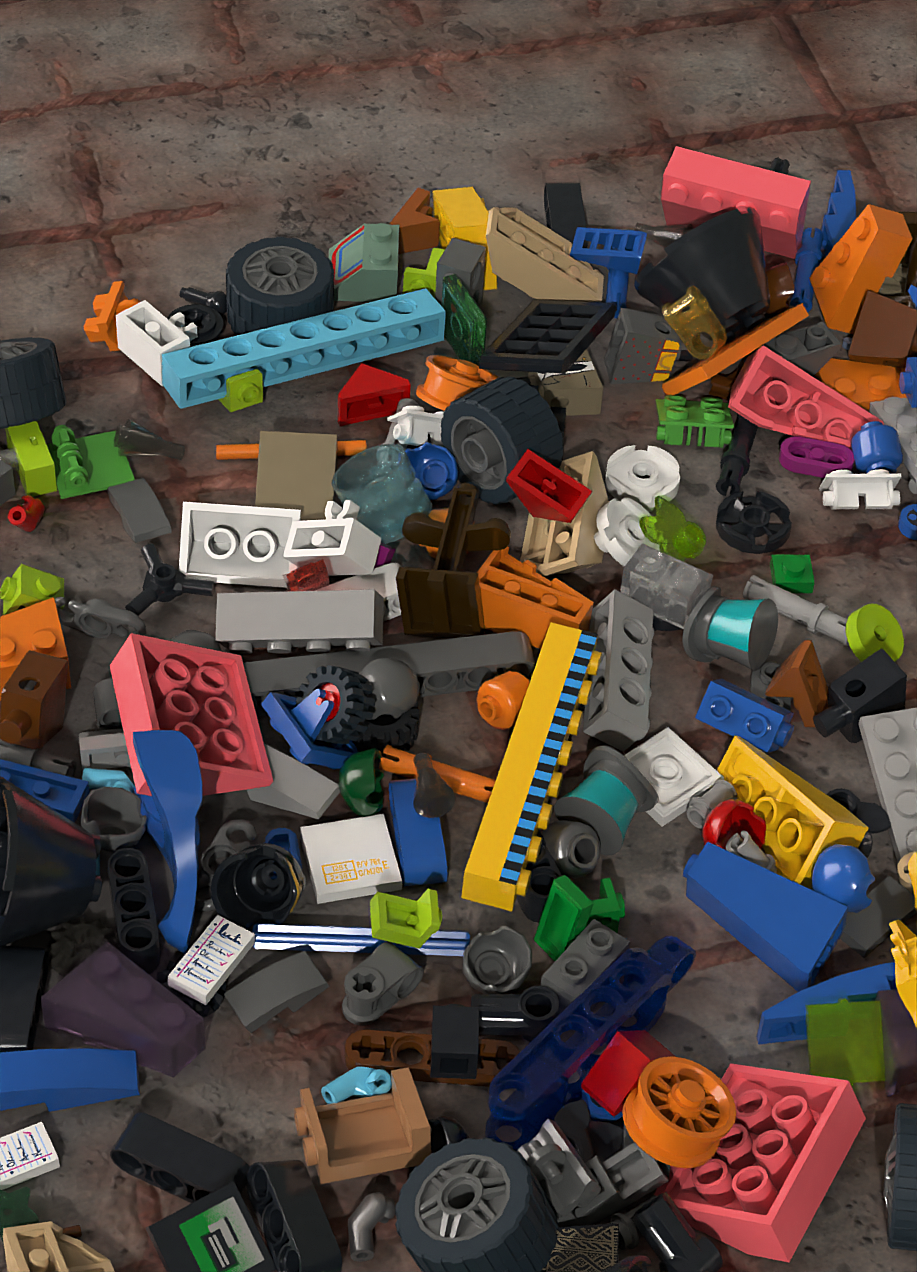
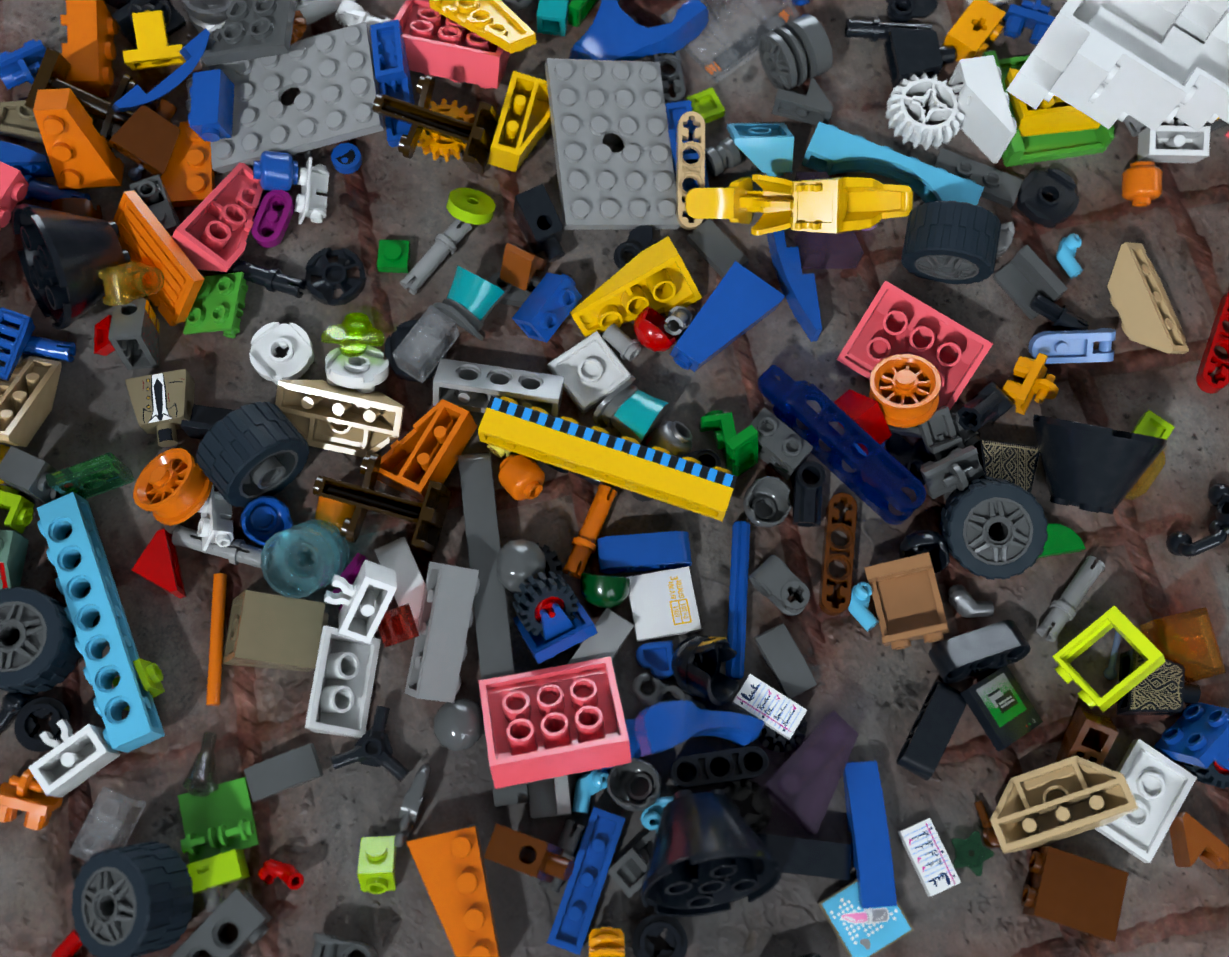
camera: 90 degrees left, 25 degrees up
lime bracket [370,888,442,949] -> none
clear smoke cone [413,753,456,818] -> none
black brick [430,1004,479,1079] -> none
black piece [479,299,617,374] -> none
red slope [506,449,592,523] -> none
clear neon green piece [806,998,885,1086] -> none
blue hair [812,844,875,913] -> none
none -> clear brick [69,786,147,861]

